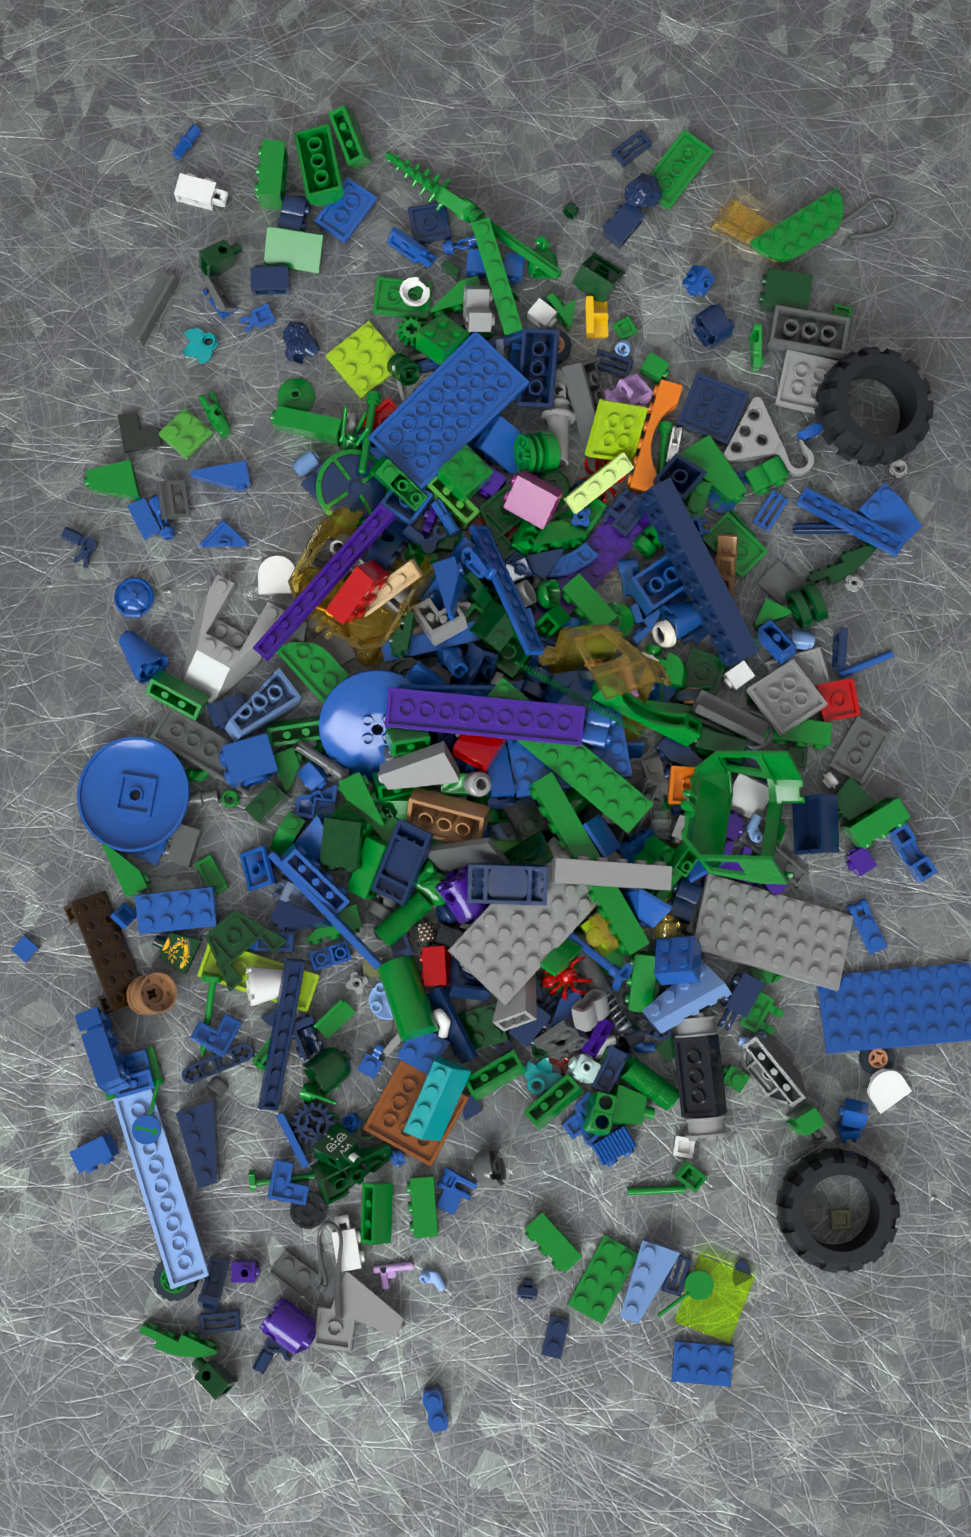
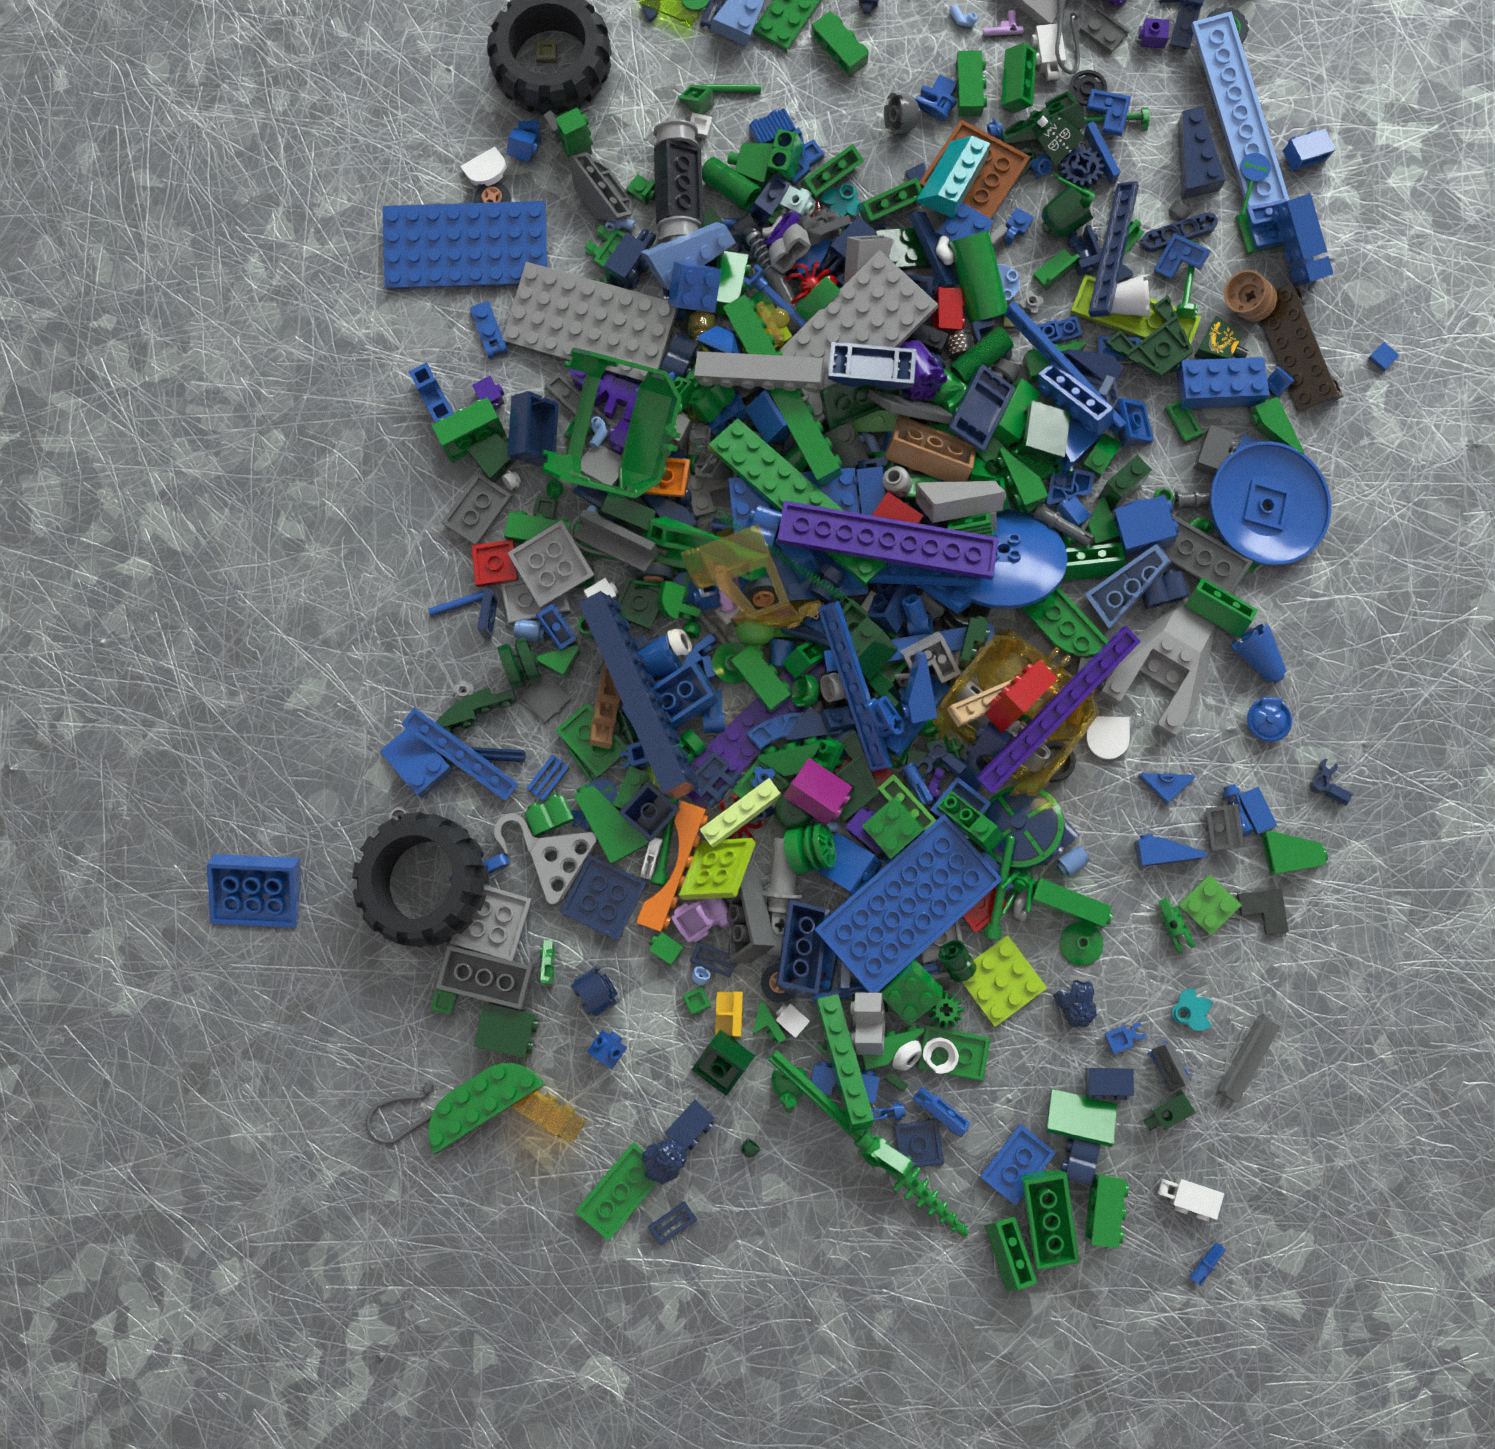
camera: 170 degrees left, 5 degrees down
none -> white piece [892,1040,922,1071]

